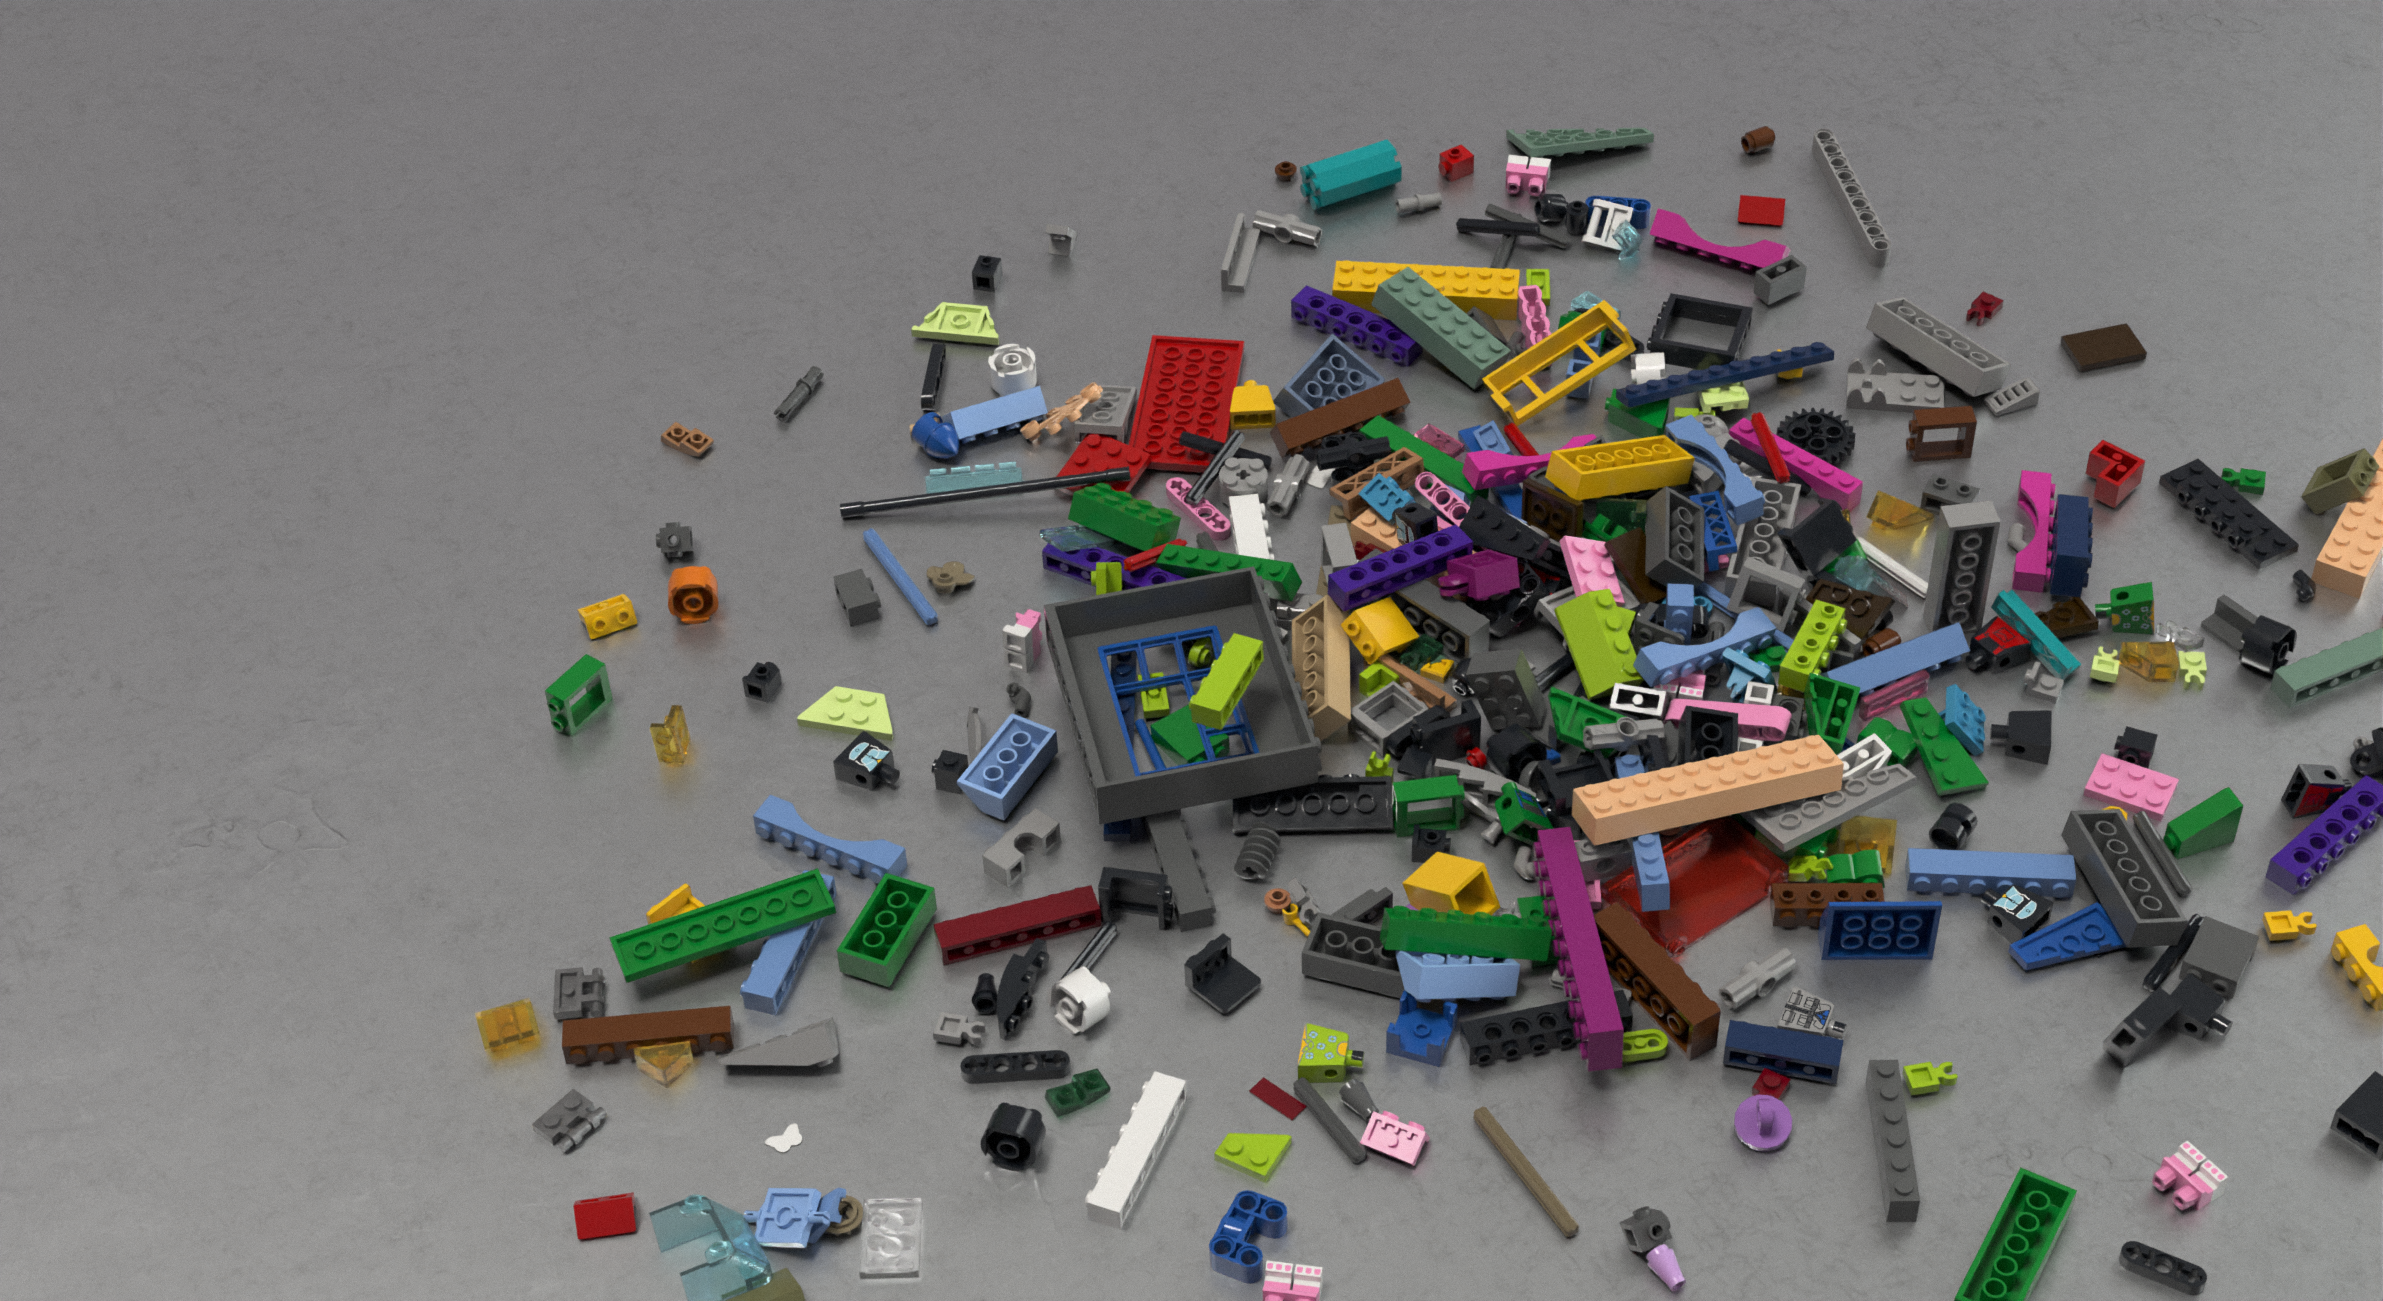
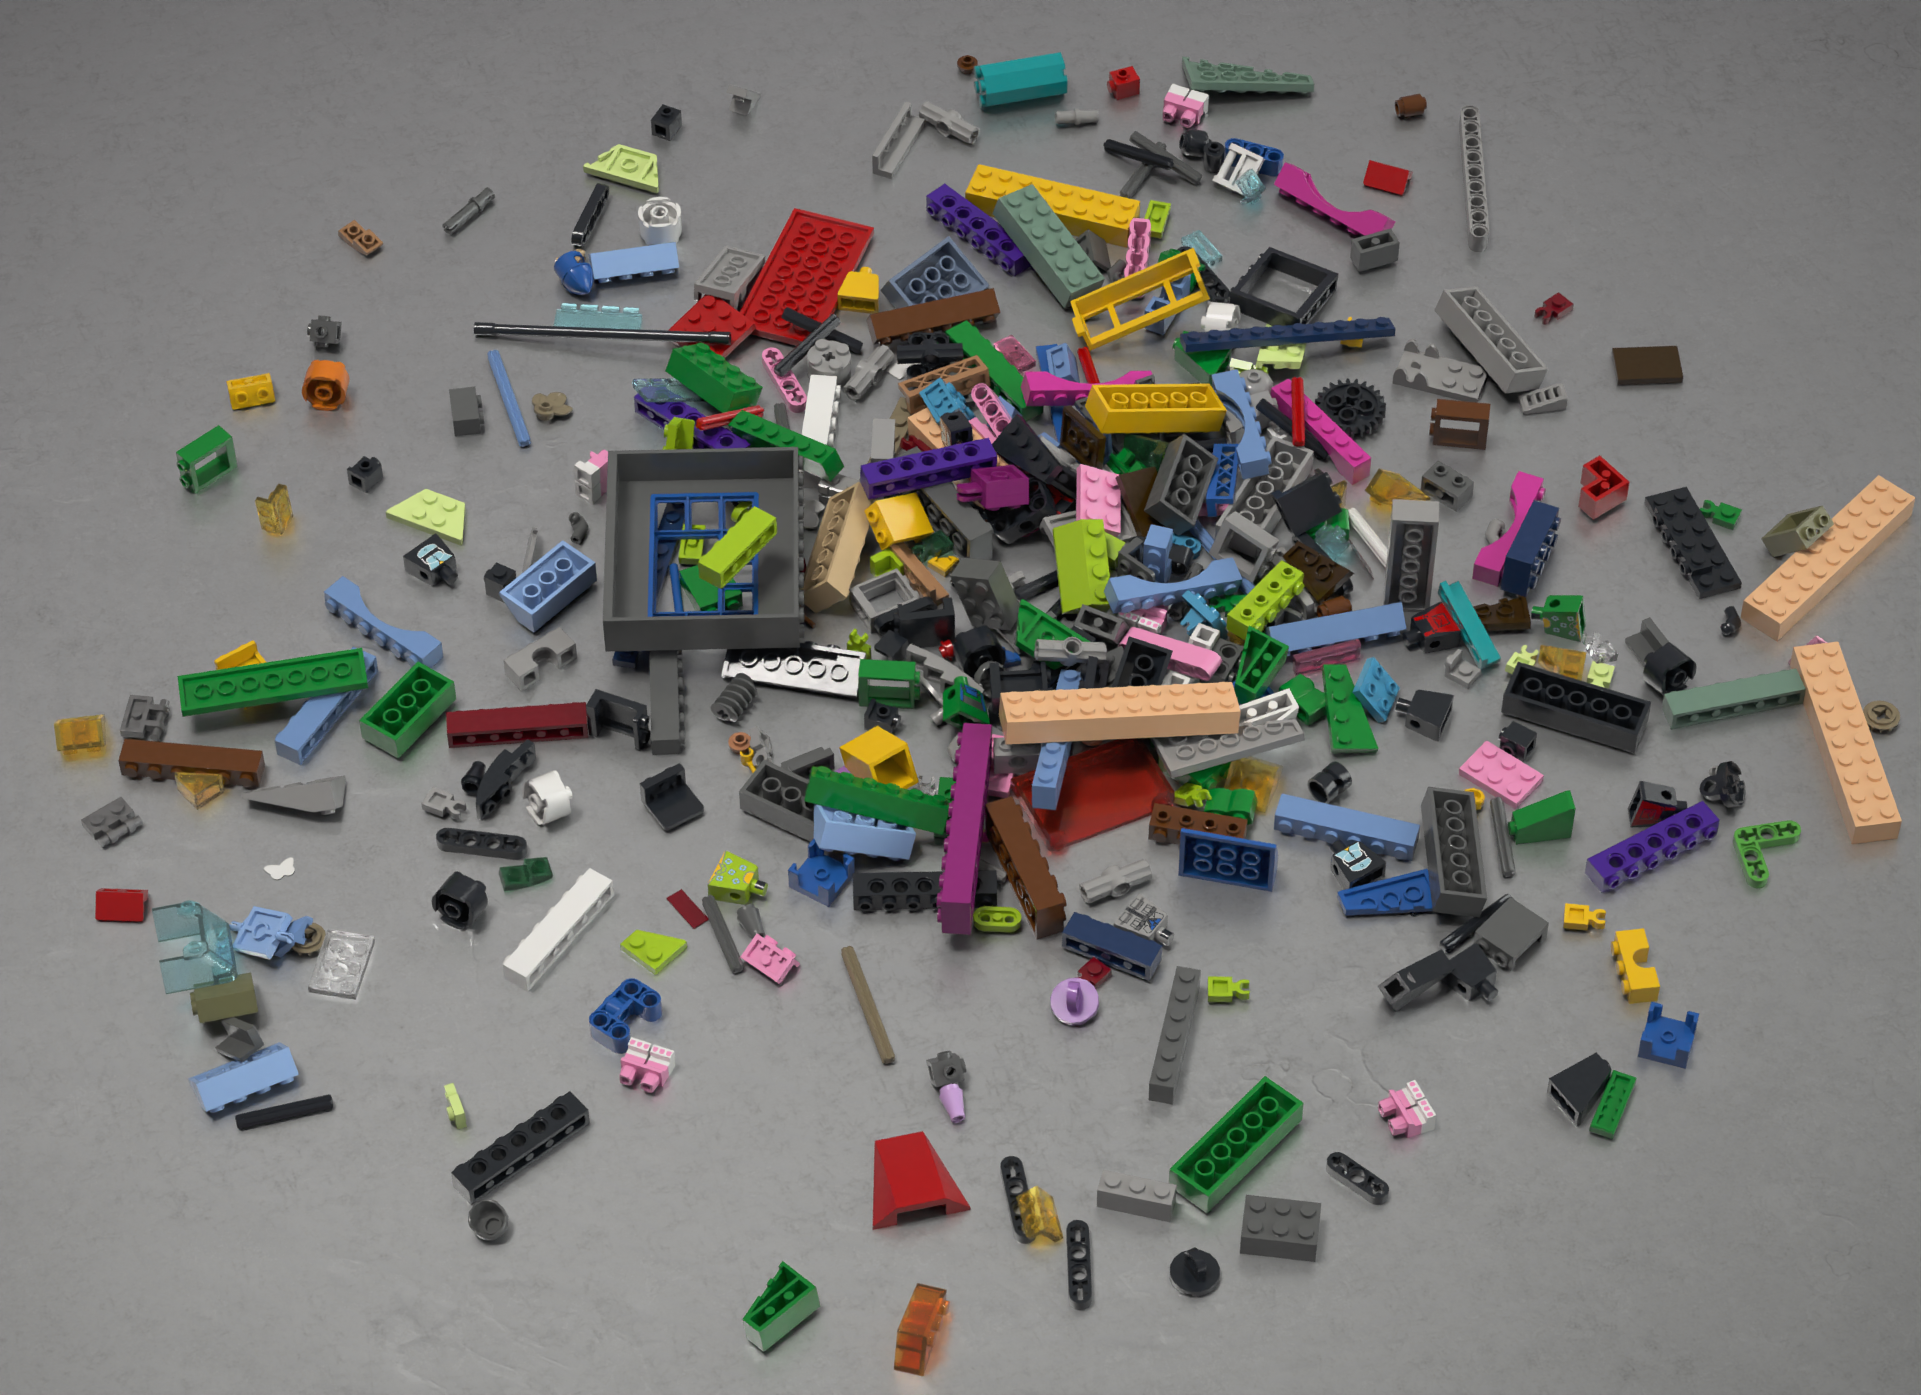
camera: 10 degrees right, 5 degrees up
light nougat plant [1020,382,1103,441] -> none
black axle [1059,921,1117,981] -> none
none -> black brick [1501,662,1651,753]

